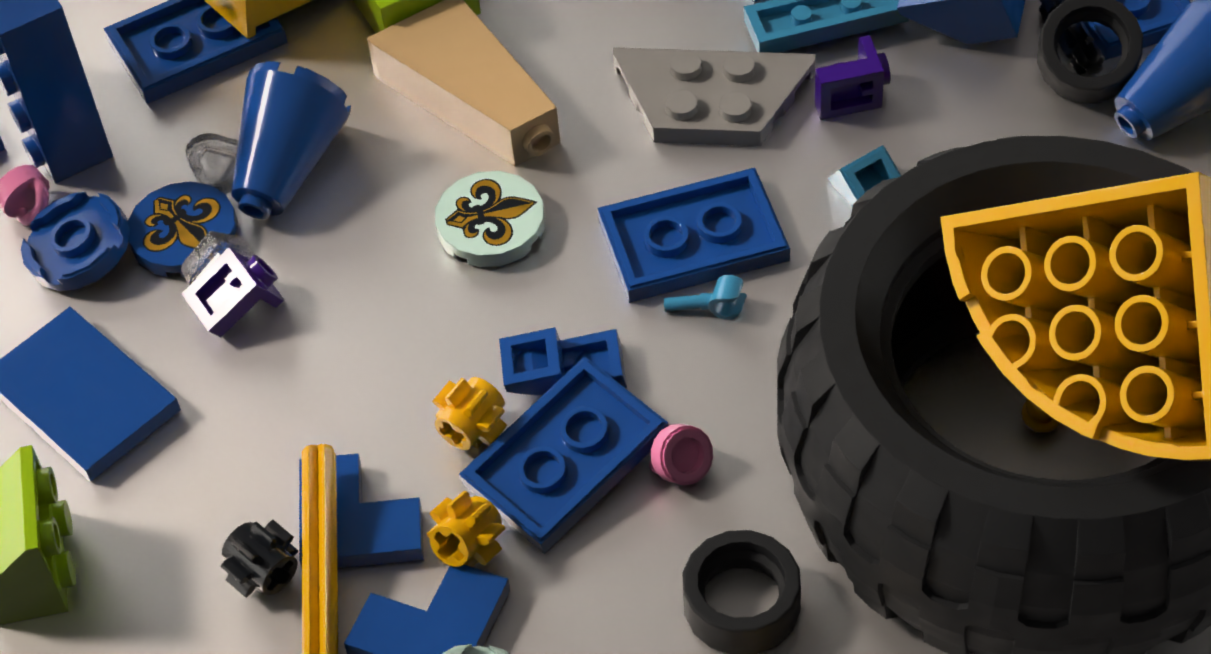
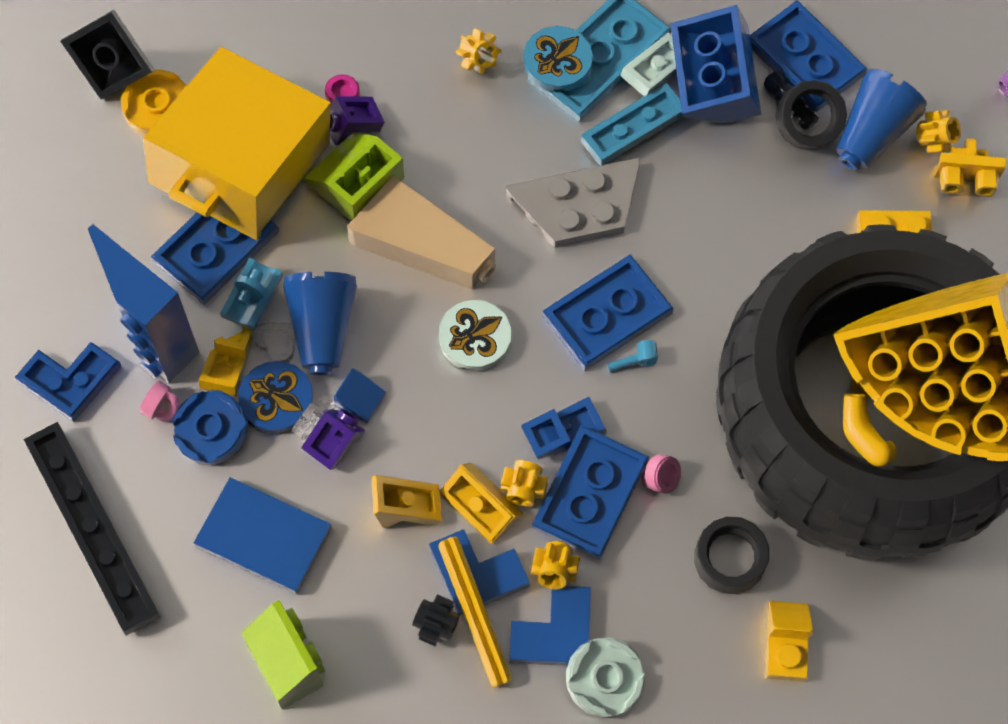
camera: 25 degrees left, 15 degrees up
dark purple bracket [815,35,891,120] -> none
dark azure slope [828,145,901,207] -> none
none -> yellow slope [199,326,254,396]
none -> dark azure hips [220,258,284,331]
none -> blue slope [334,368,386,424]
none -> yellow slope [372,475,442,528]
none -> yellow slope [440,463,524,544]
none -> yellow arm [843,394,897,467]

